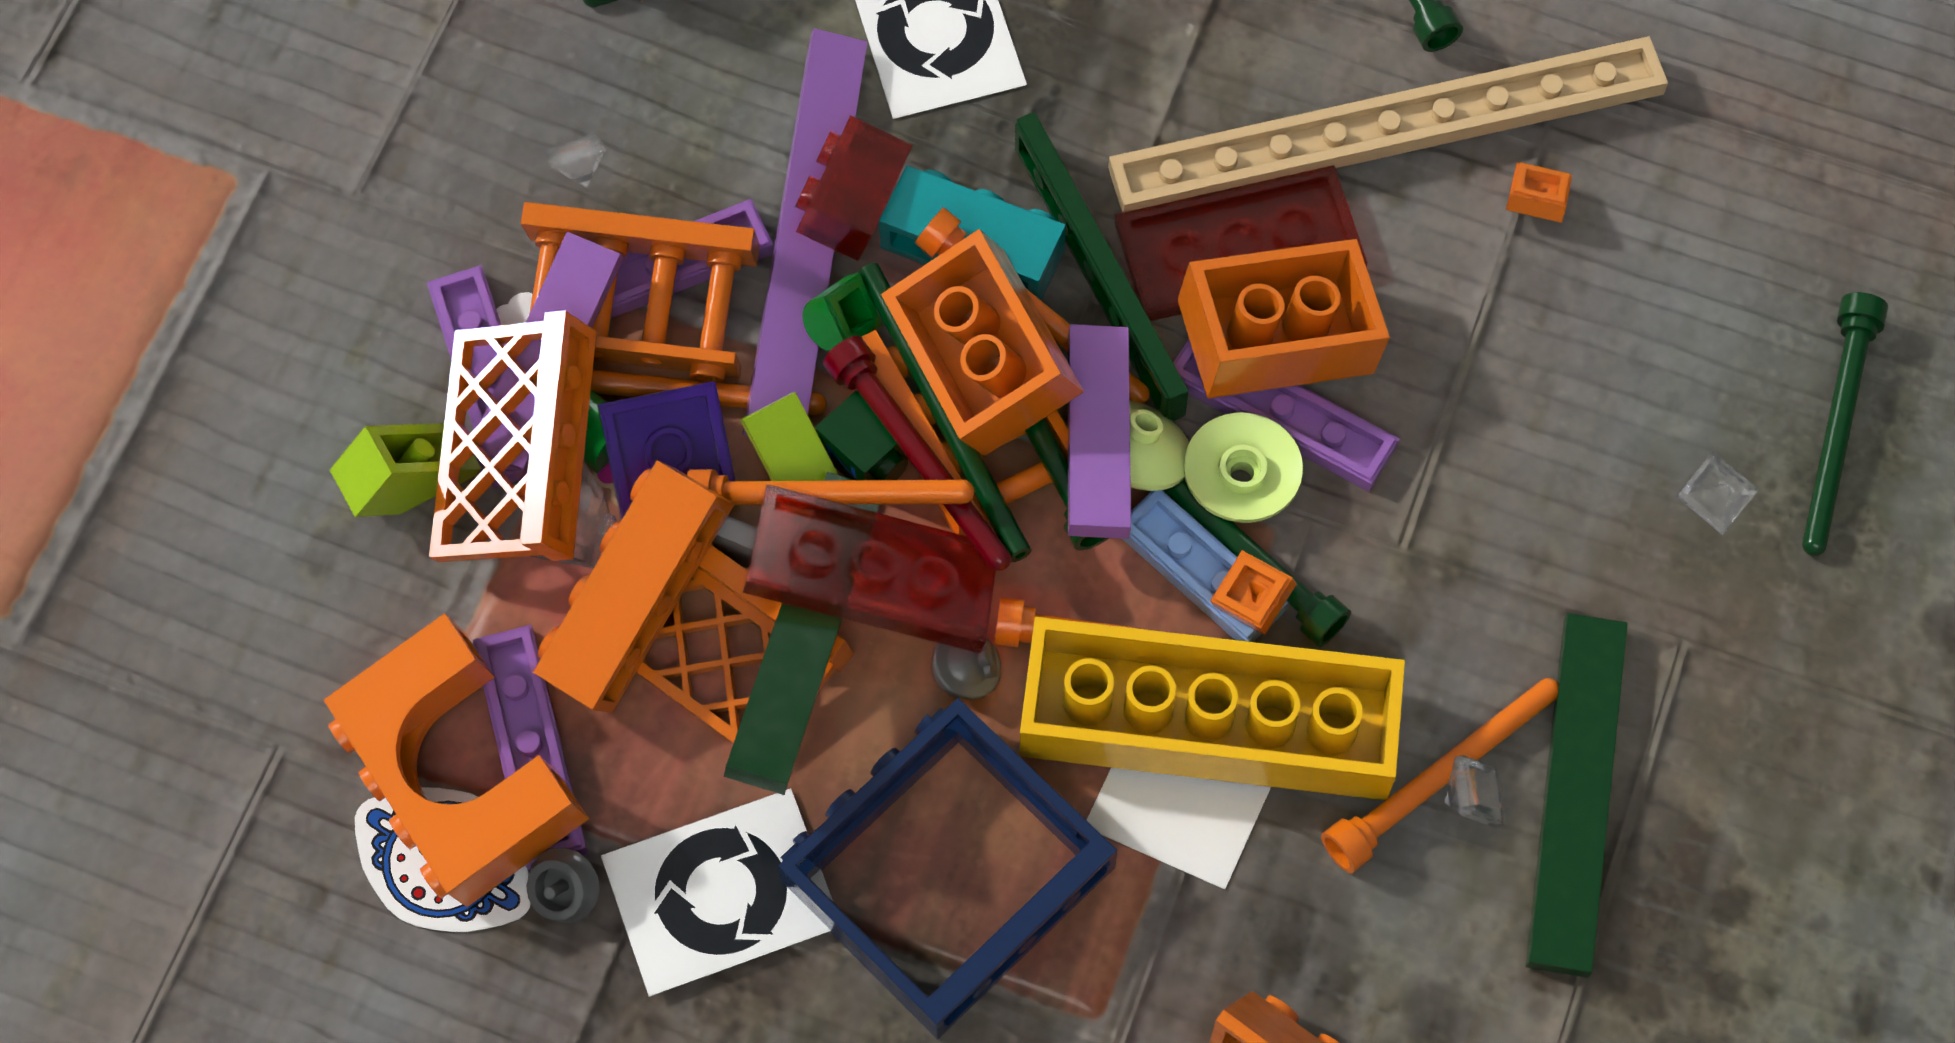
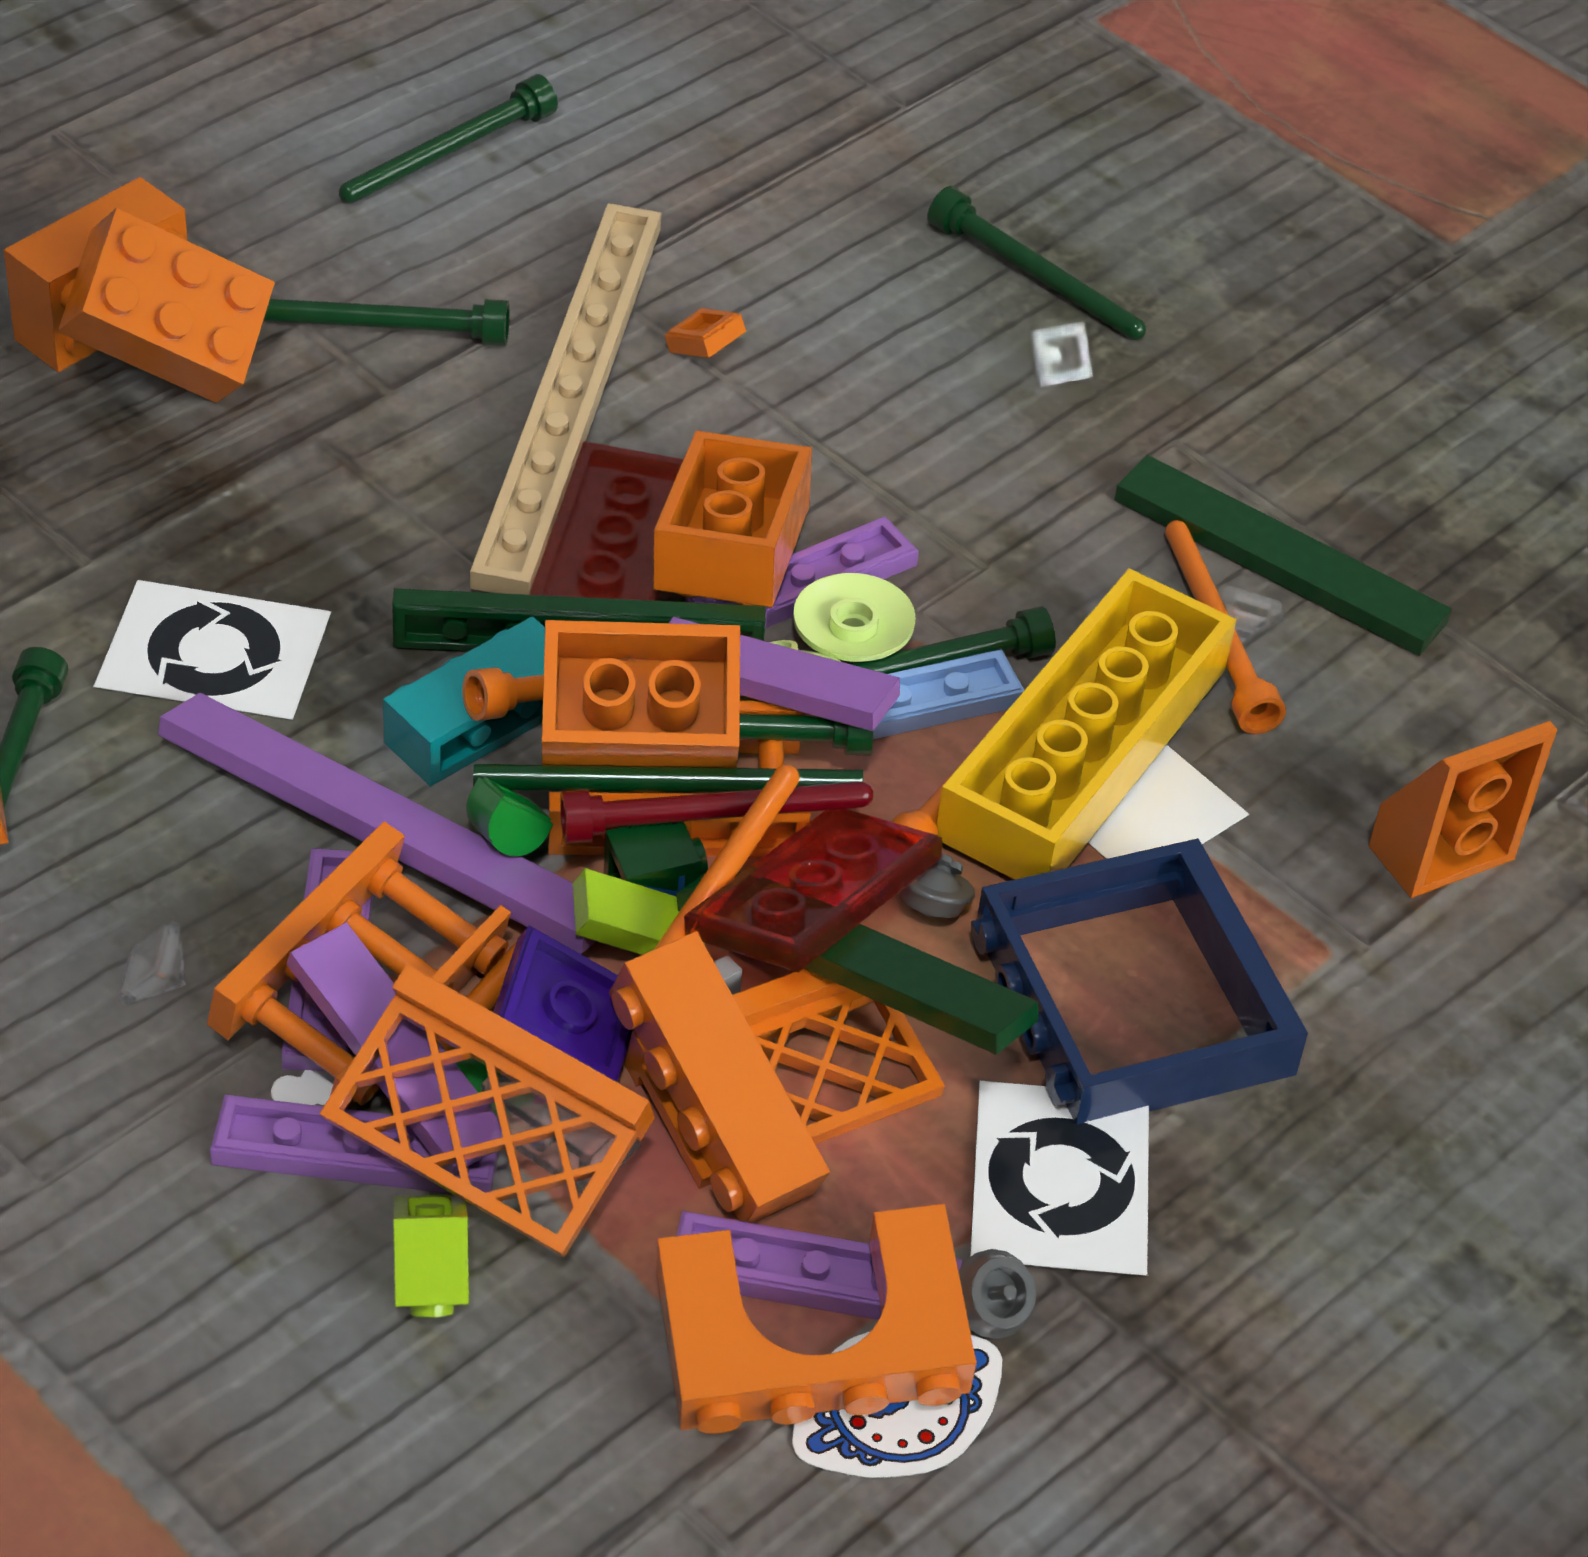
camera: 70 degrees left, 20 degrees down
clear red brick [795,115,913,261] -> none
orange tile [1210,550,1296,635] -> none

